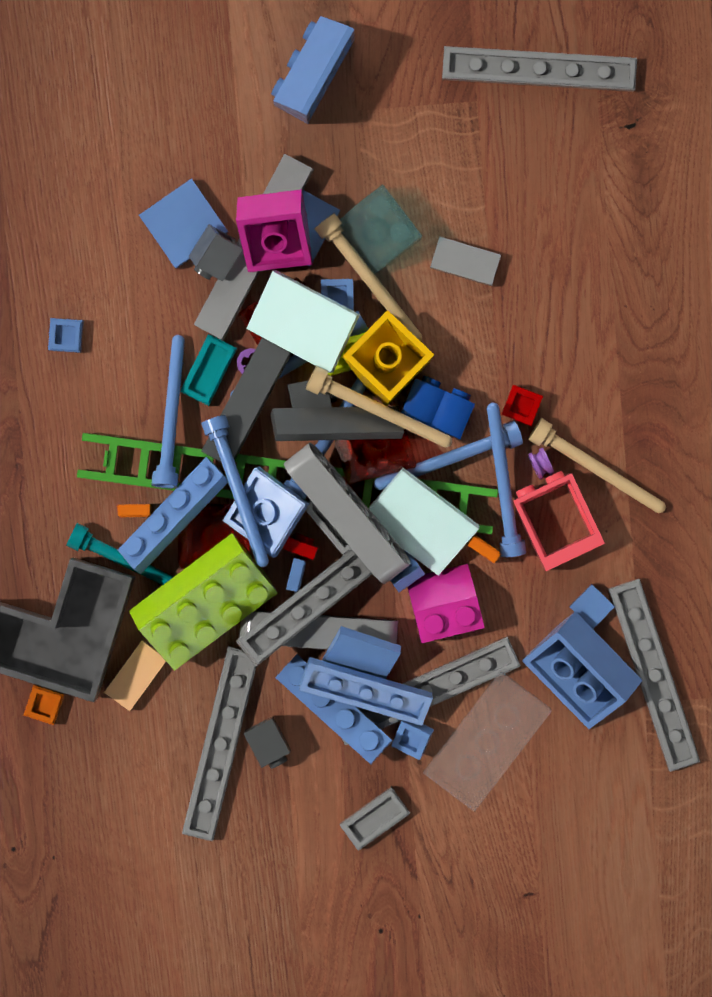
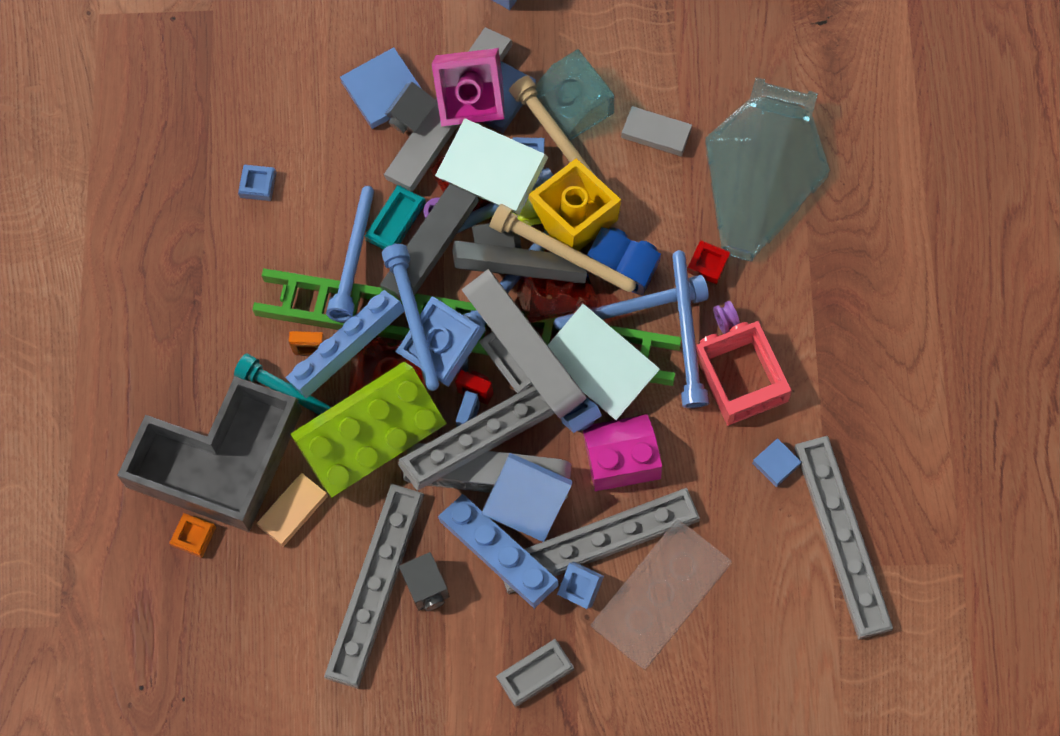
camera: 10 degrees right, 20 degrees down
medium blue plate [299,657,433,726] -> none
orange tile [466,535,501,563] -> none
medium blue slope [522,611,643,729] -> none
tan piece [528,418,666,513] -> none
none -> clear light blue windscreen [705,77,830,261]

